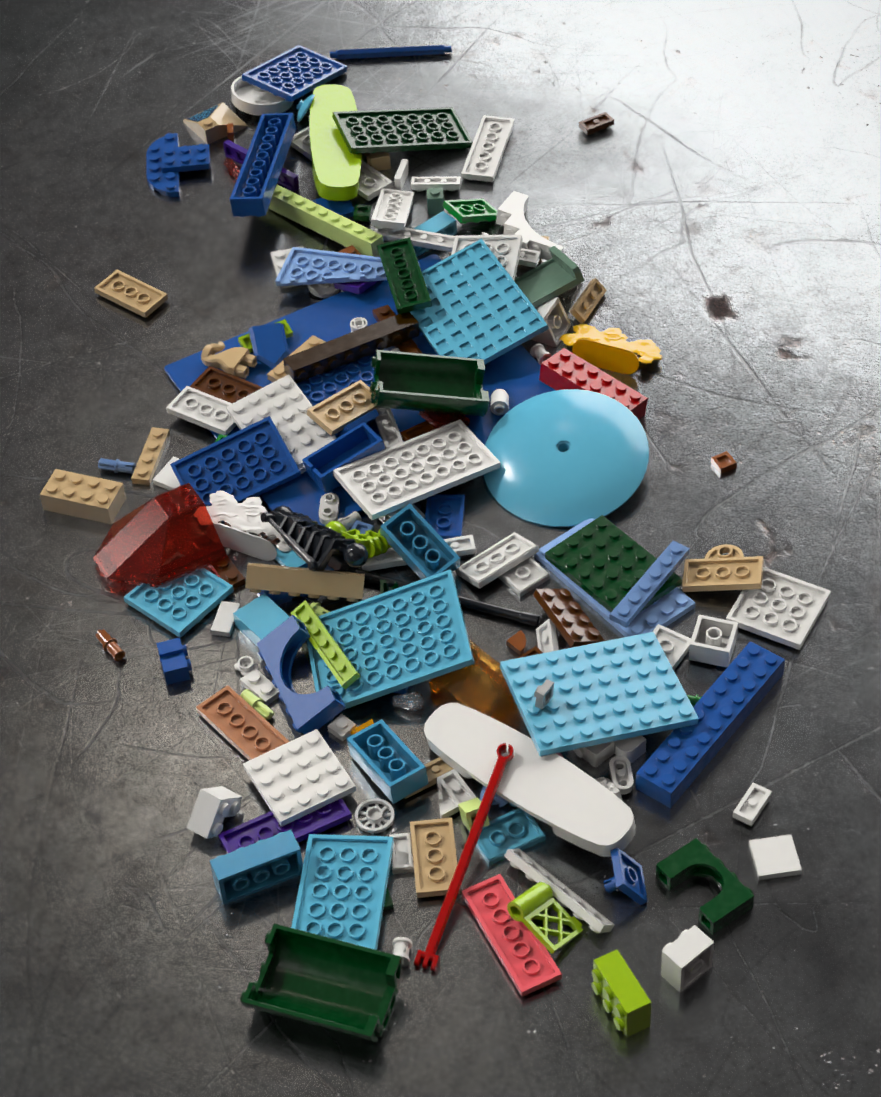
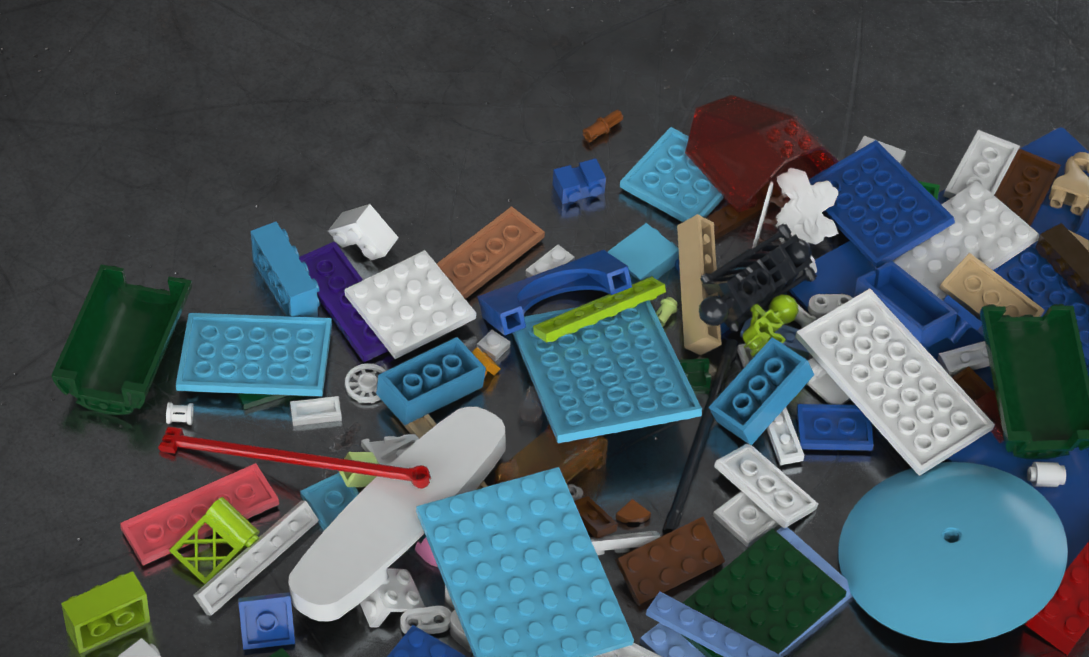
camera: 80 degrees right, 5 degrees up
tan brick [40,469,126,524] -> none
medium blue axle [98,458,136,474] -> none
tan plate [131,427,170,485] -> none
white tile [211,601,241,637] -> none
white plate [234,656,258,676] -> none
yellowish green axle [240,689,274,720] -> none
tan plate [410,818,460,898] -> none
light grey plate [534,679,554,710] -> none

